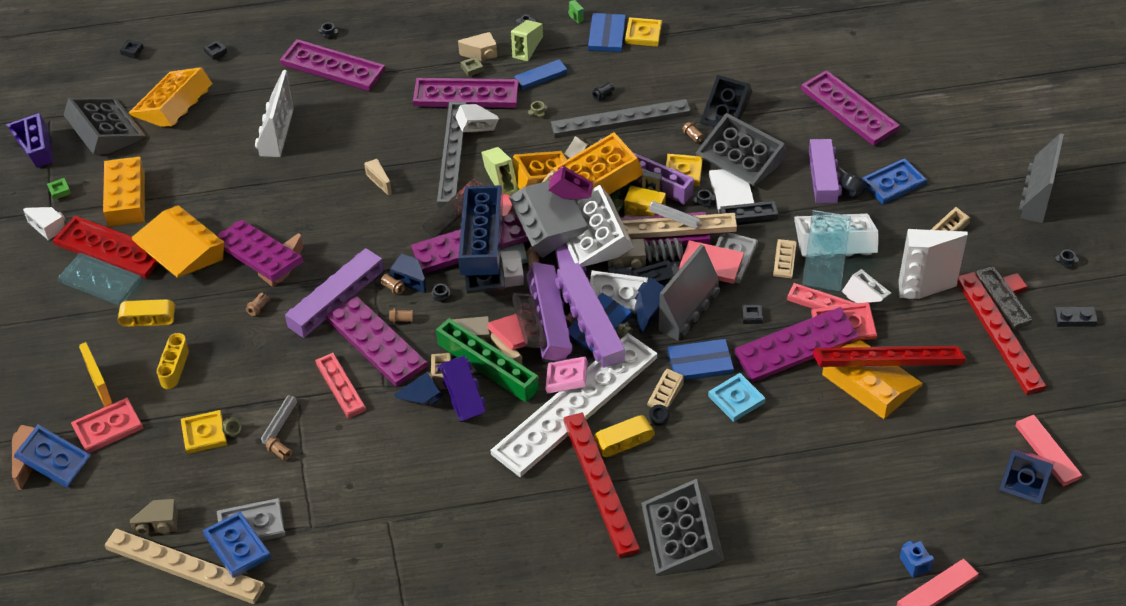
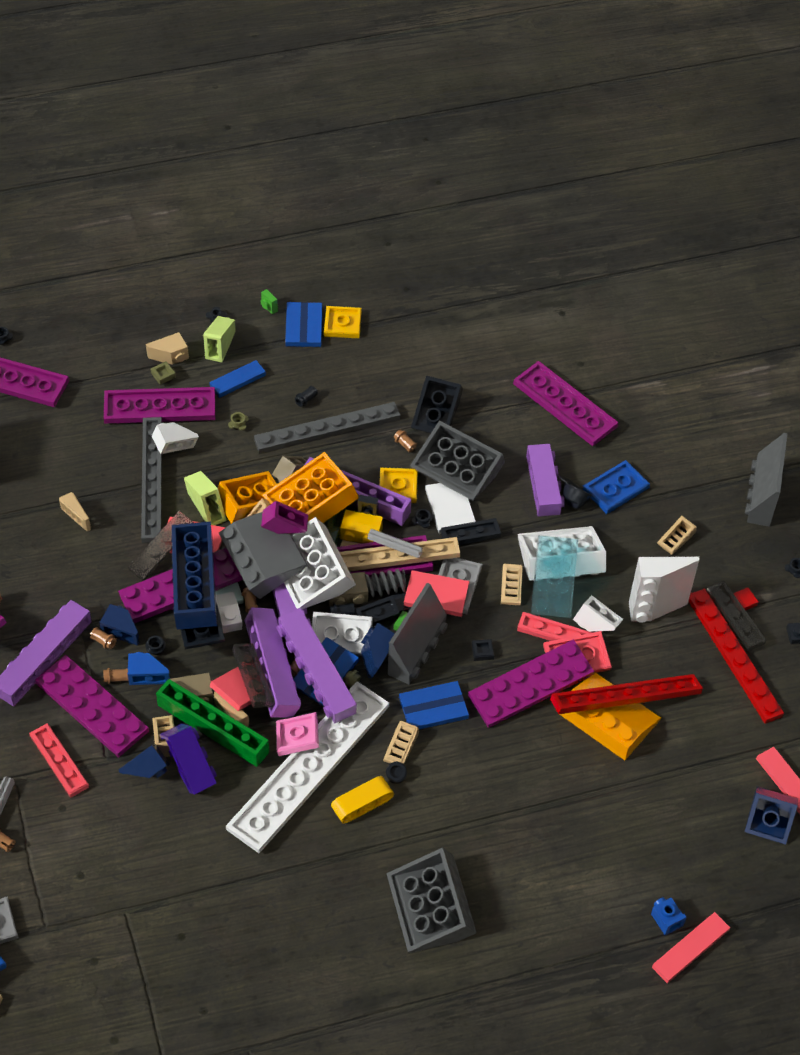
camera: 10 degrees left, 5 degrees up
red plate [563,412,639,558] -> none
medium azure plate [708,373,765,422] -> none
none -> blue slope [128,652,170,685]

